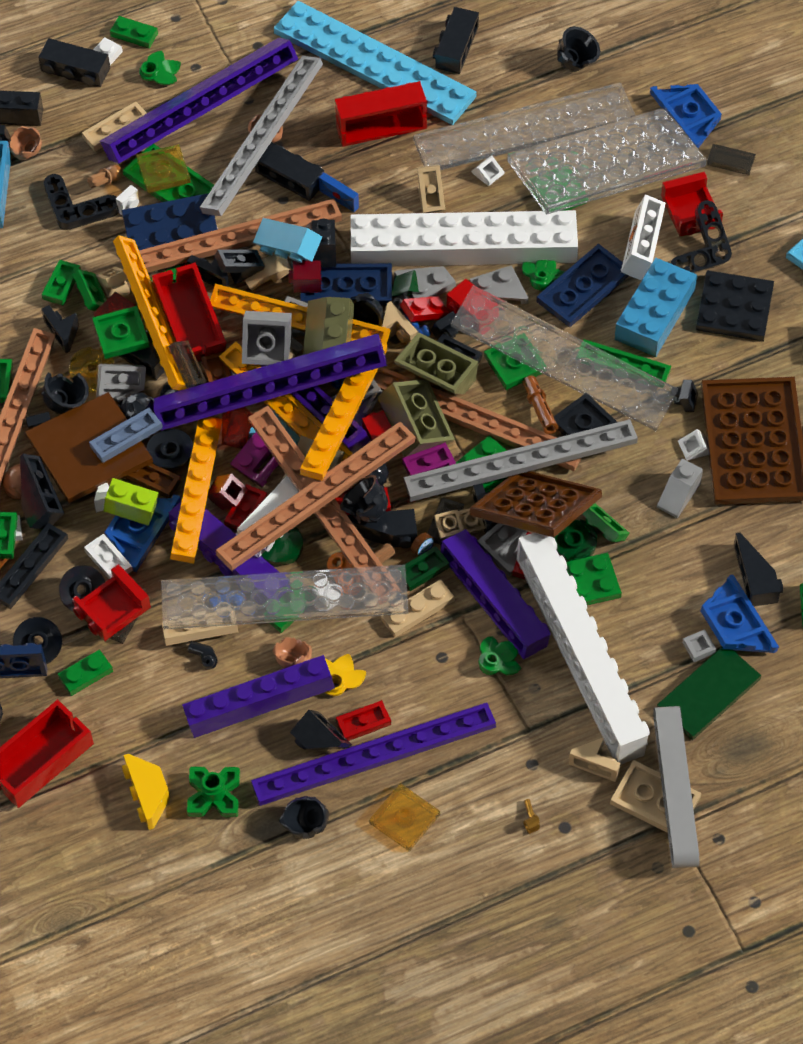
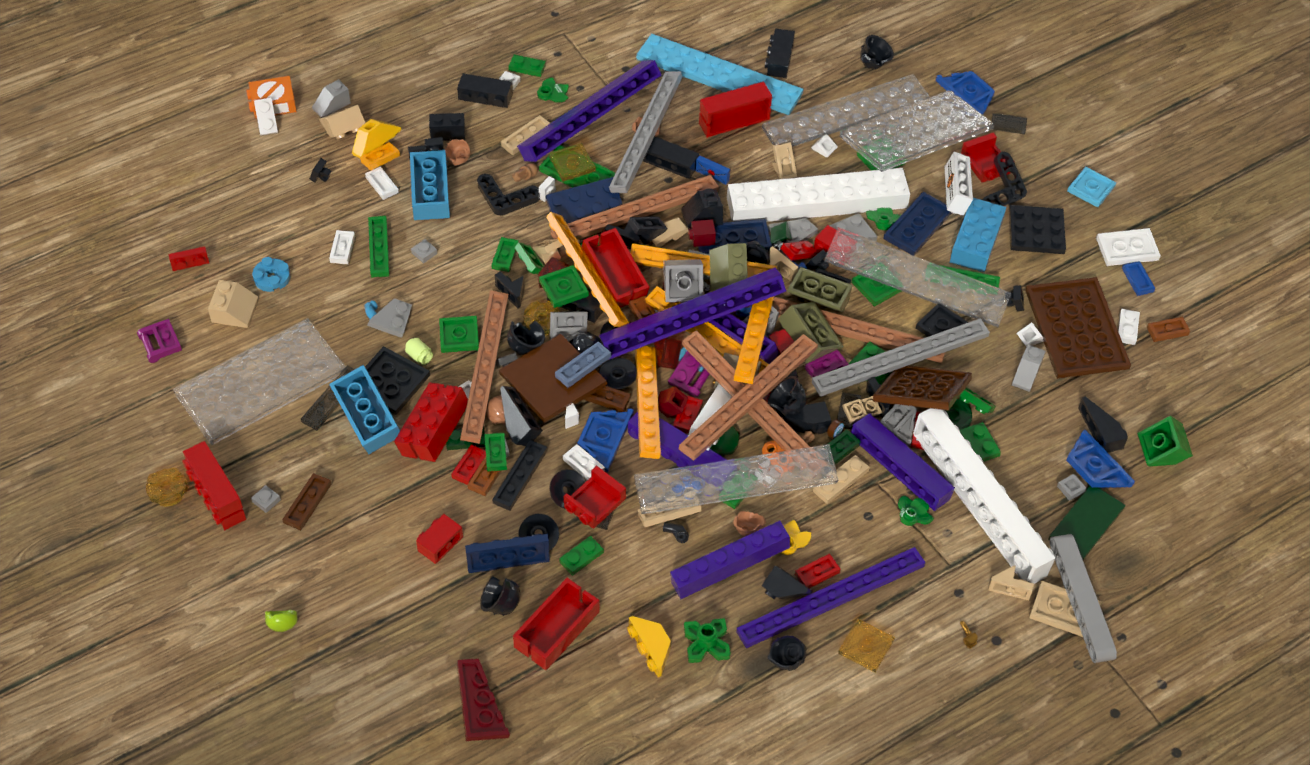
camera: 10 degrees left, 5 degrees down
lime brick [103,478,159,526] -> none
clear smoke tile [168,340,206,388] -> none
medium azure brick [253,218,322,263] -> none
dark orange pin [522,376,558,434] -> none

